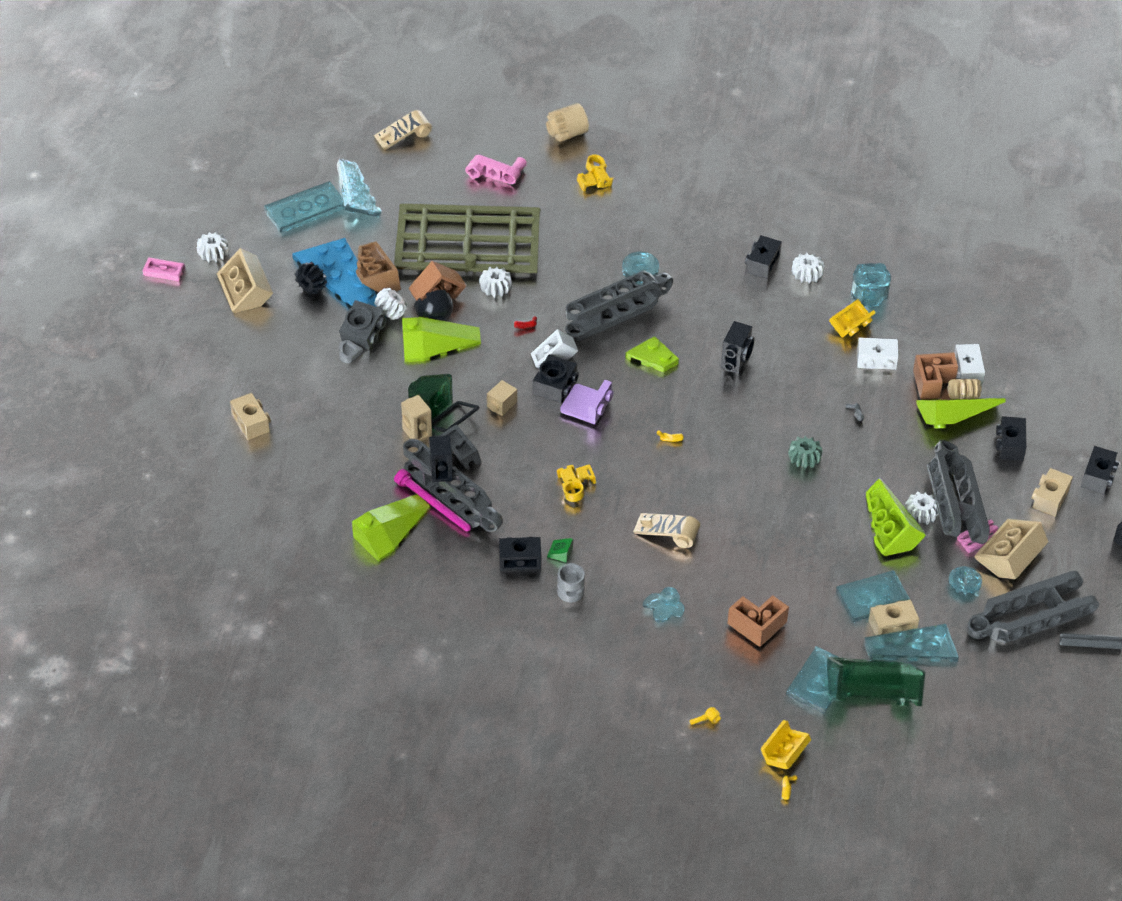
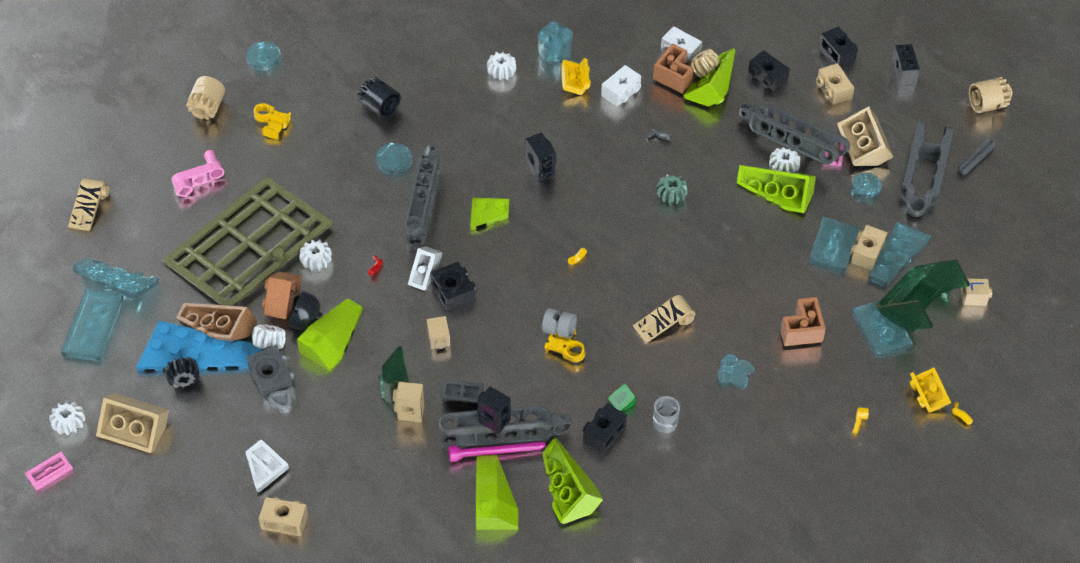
camera: 50 degrees left, 5 degrees up
black piece [431,401,480,432] -> none
lavender bracket [560,380,614,424] -> none
black brick [745,235,782,279] -> none
none -> clear light blue tile [246,41,281,71]
none -> white wing [246,440,289,493]
none -> black gear [357,76,401,118]
none -> light grey wheel [542,308,577,339]
none -> lime wedge [542,438,604,524]
none -> tan brick [961,279,992,306]

